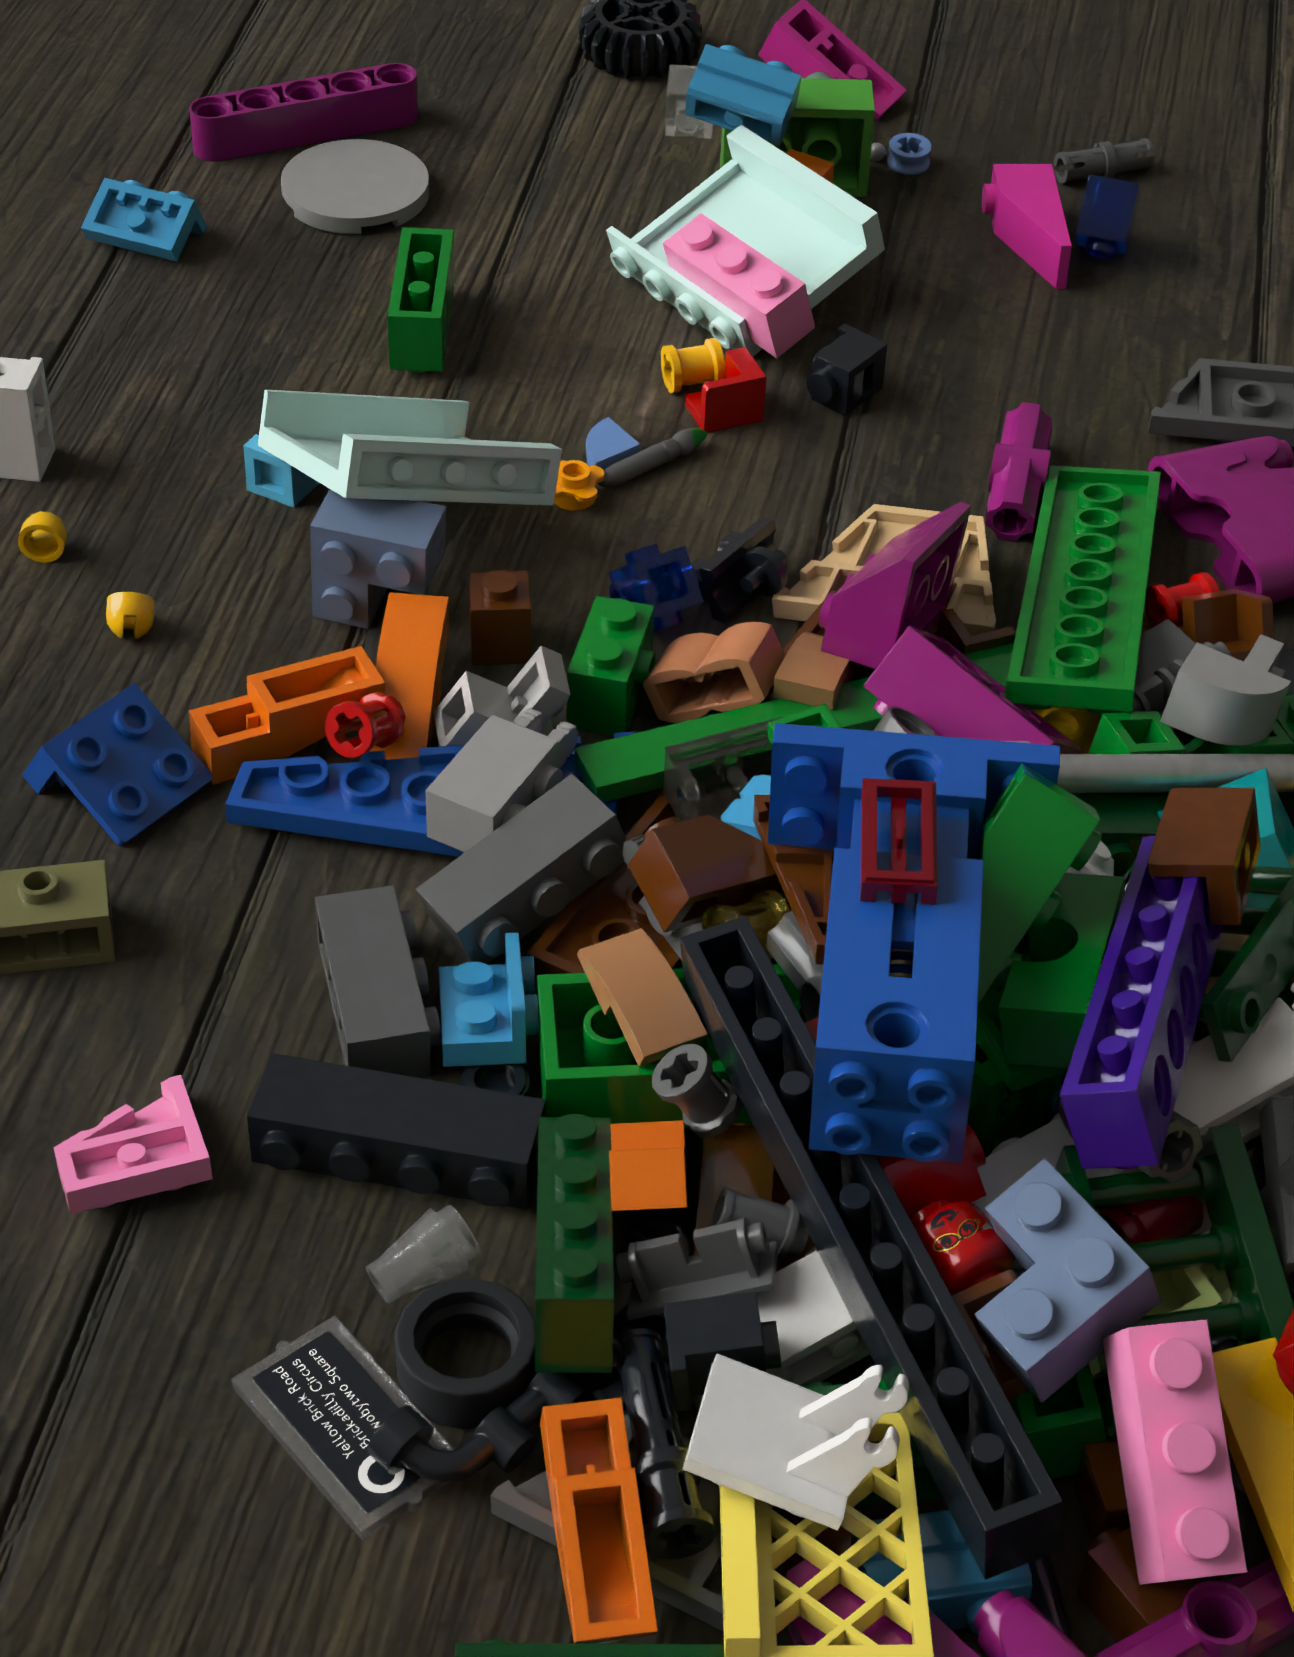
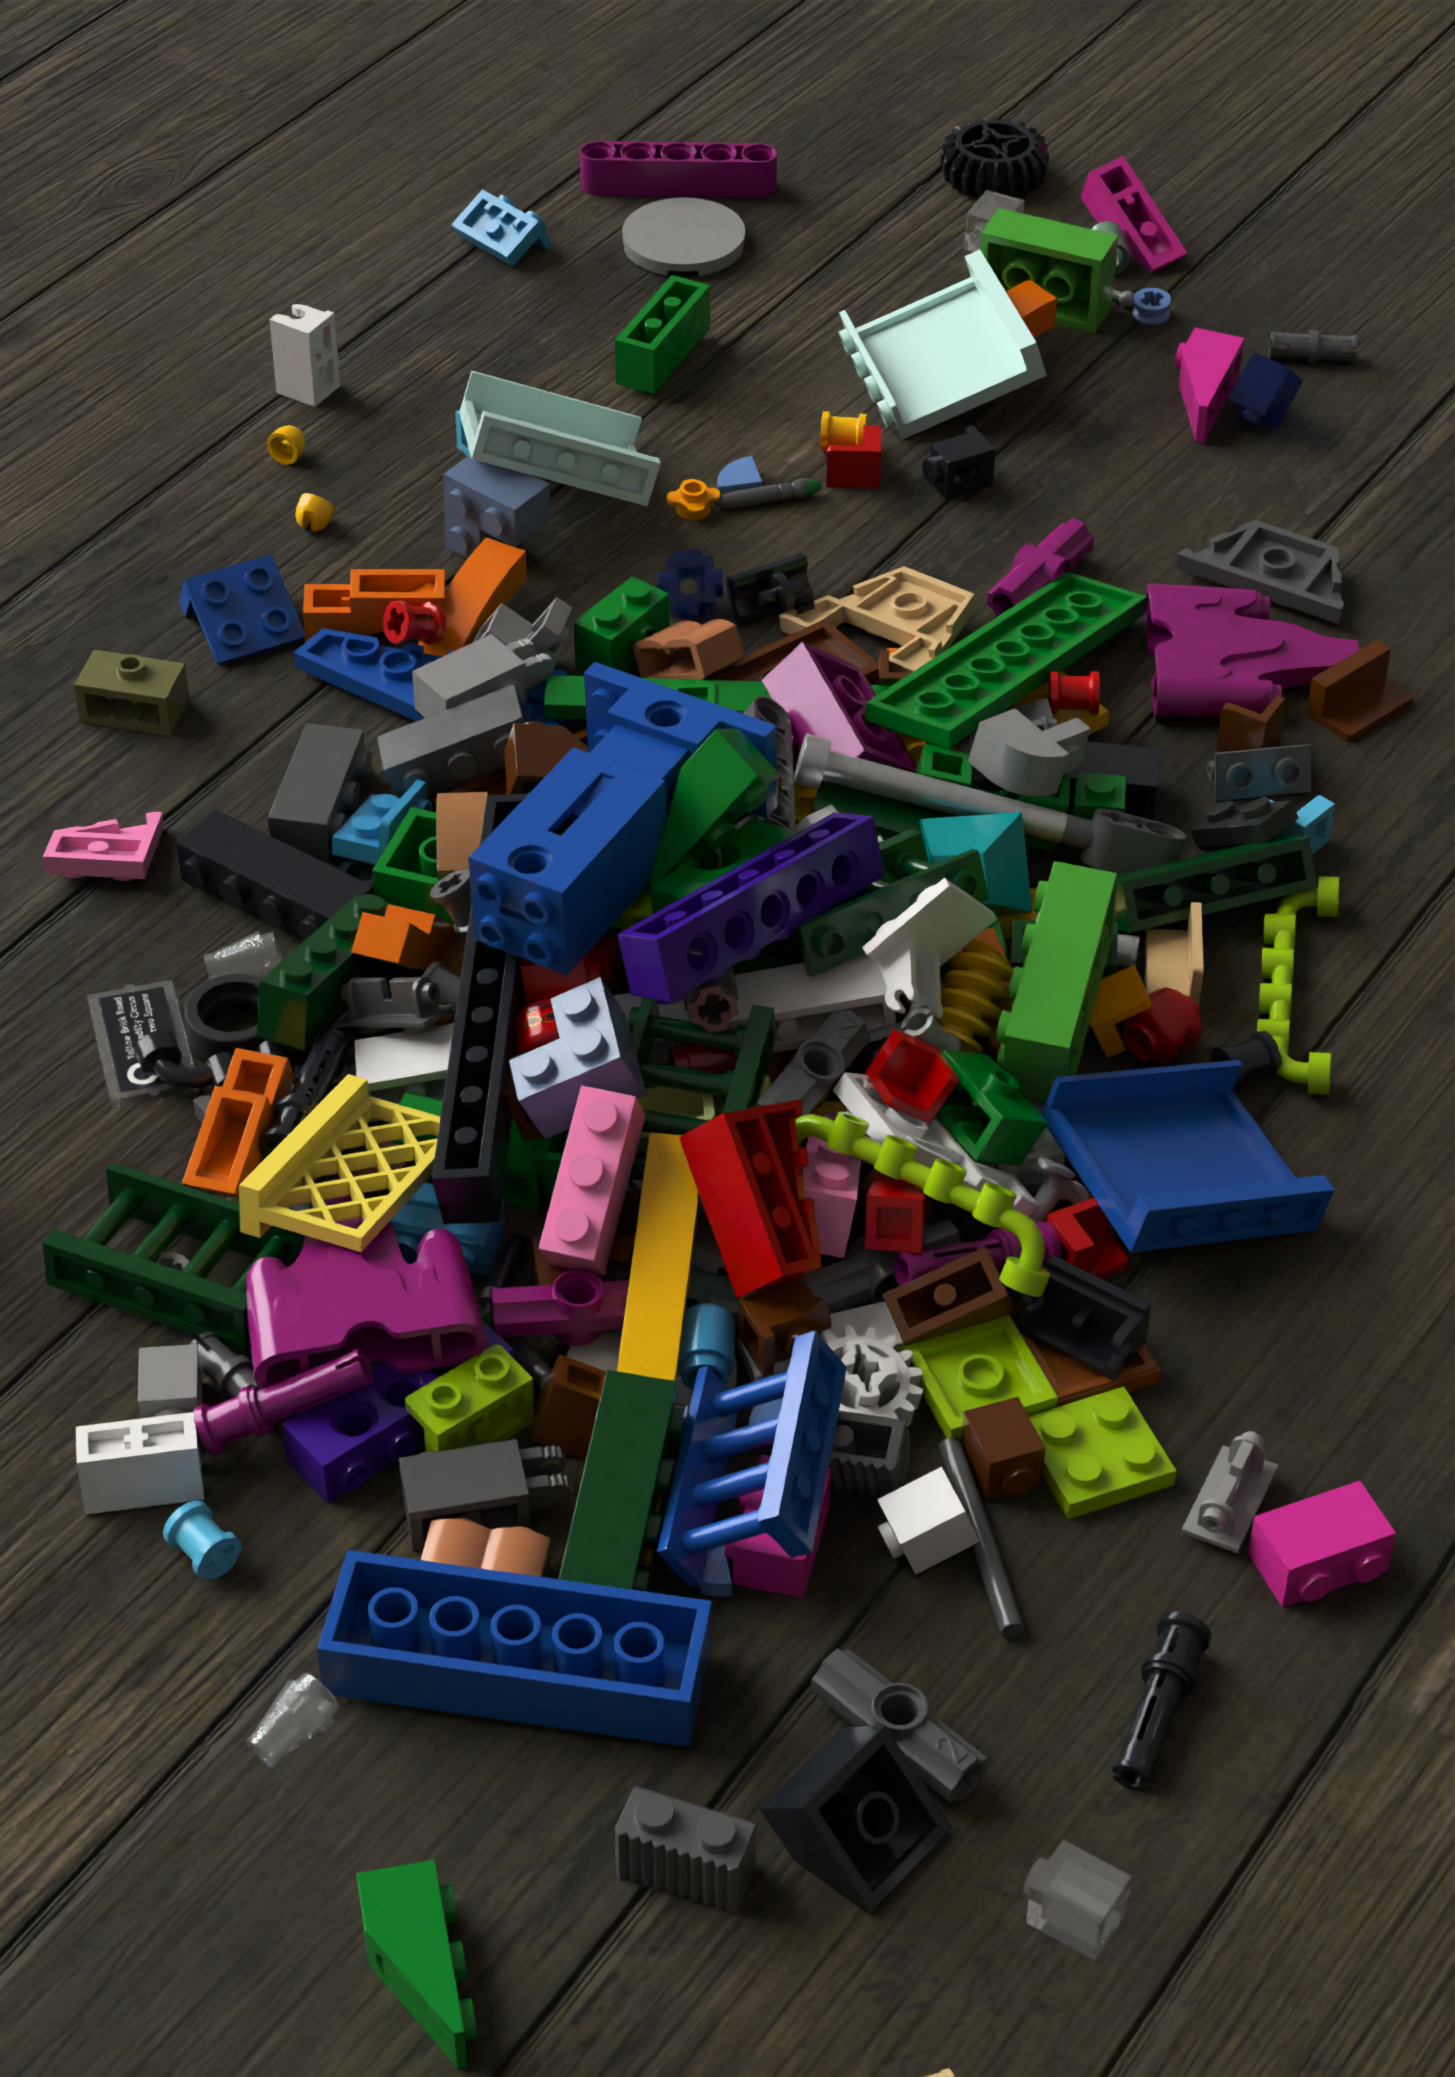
camera: 25 degrees right, 0 degrees up
reddish brown brick [469,570,531,665] -> none
bright pink brick [663,213,815,359] -> none
black brick [663,1292,782,1412] -> none
white plate [682,1353,909,1531] -> none
dark azure brick [685,44,802,146] -> none
medium nougat slope [773,632,858,710] -> none
magenta slope [819,502,971,669] -> none
dark red tile [860,778,938,905] -> none
reddish brown panel [1148,788,1261,925] -> none
reddish brown panel [1182,588,1274,661] -> none

